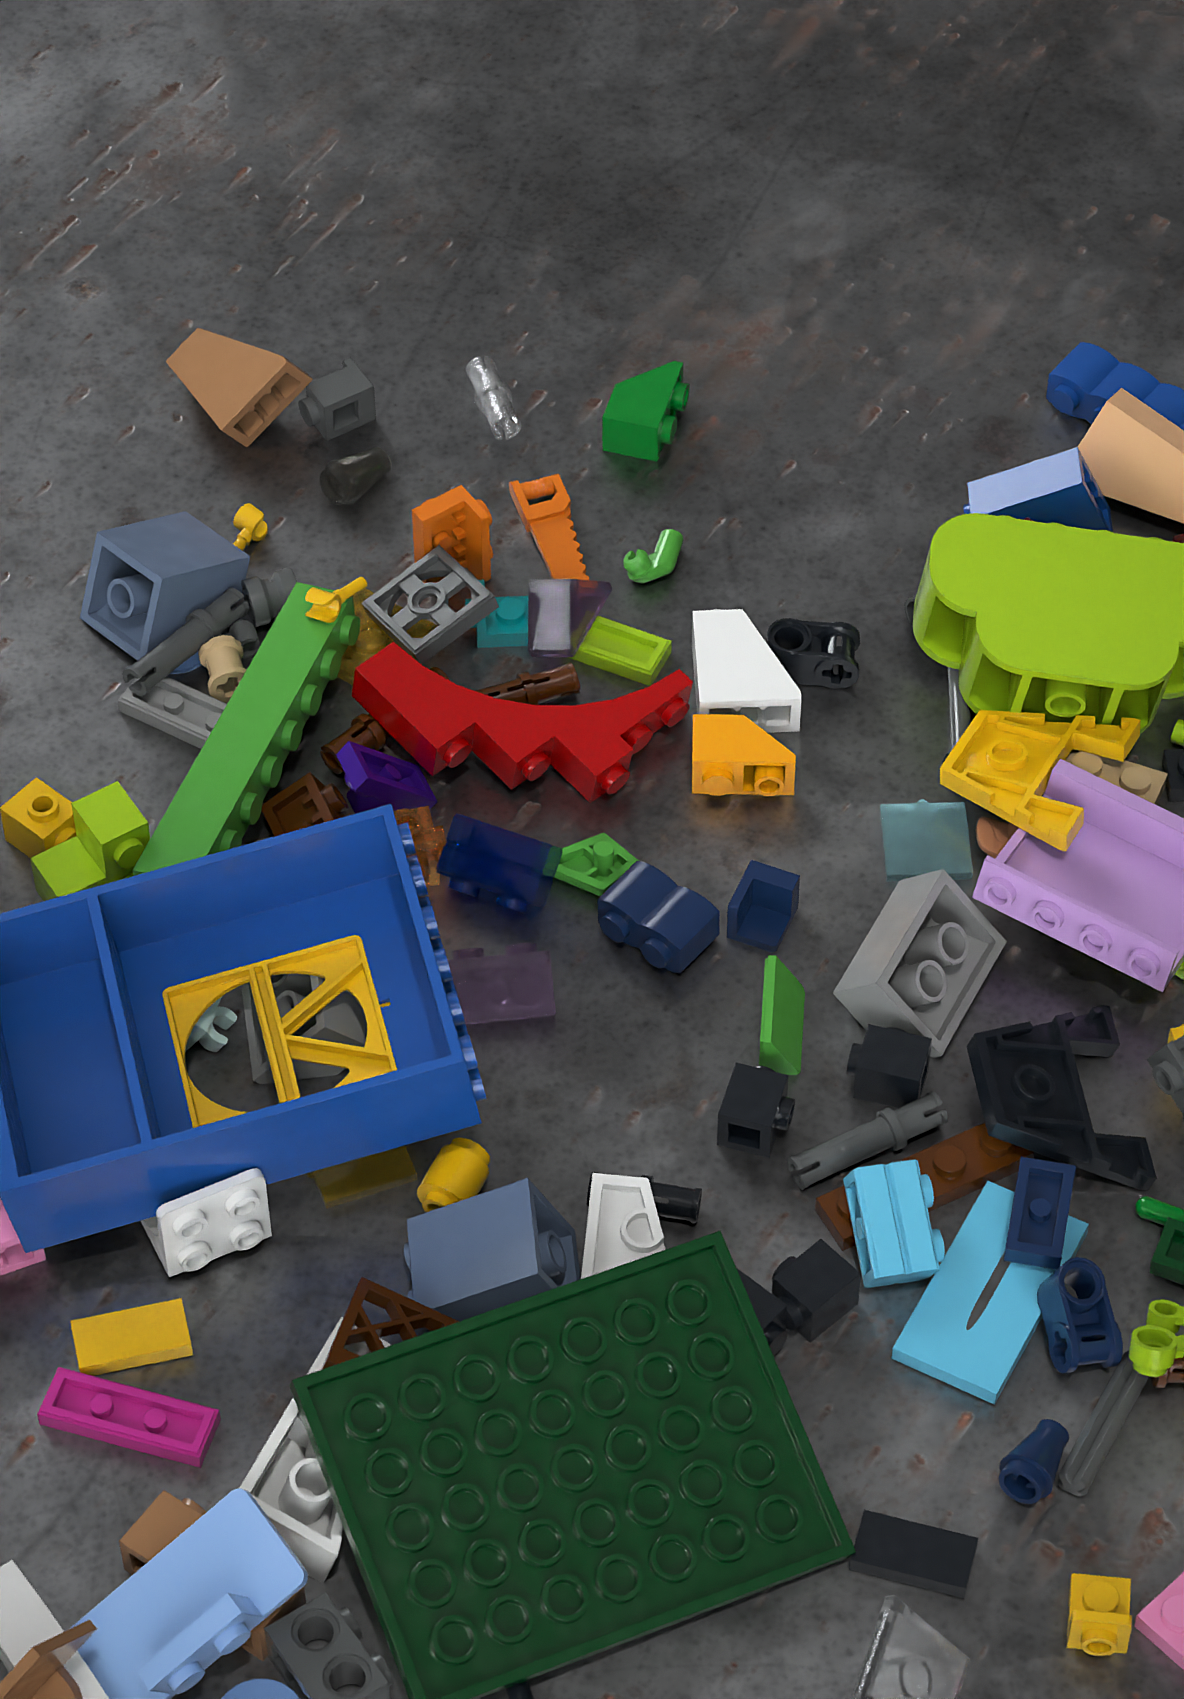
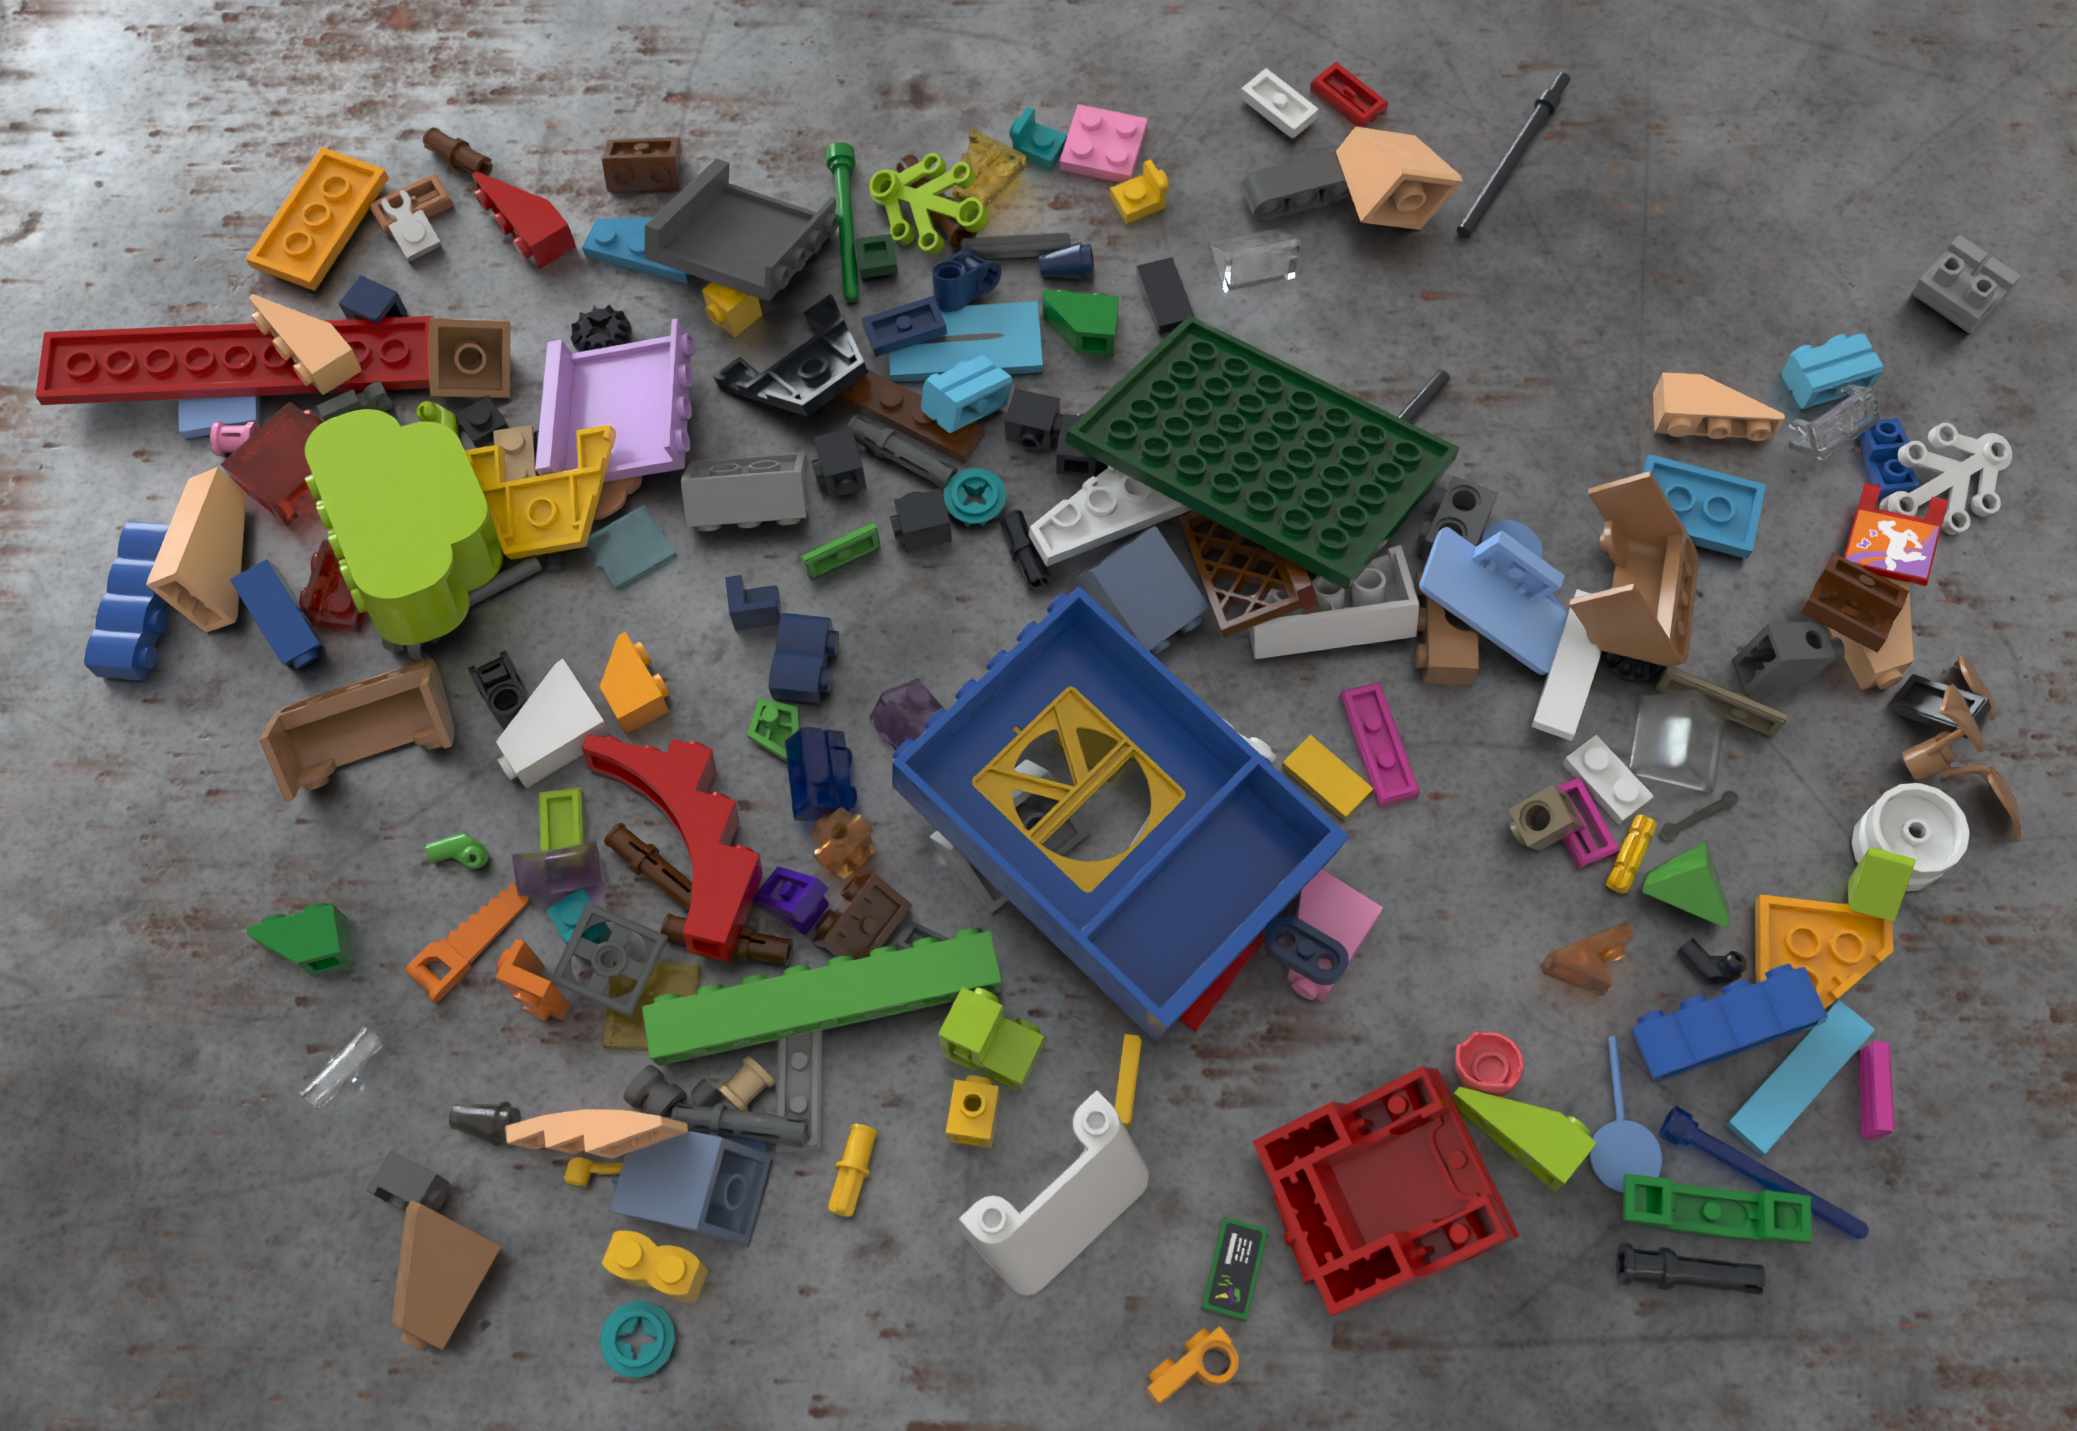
camera: 120 degrees left, 15 degrees up
yellow hand [305,577,367,623] -> none
none -> medium nougat windscreen [259,659,455,802]
none -> light nougat slope [505,1109,688,1159]
none -> teal gear [600,1300,676,1379]
none -> yellow brick [602,1230,709,1303]
none -> yellow axle [828,1124,878,1217]
none -> teal gear [944,468,1007,527]
none -> green slope [1042,289,1119,356]

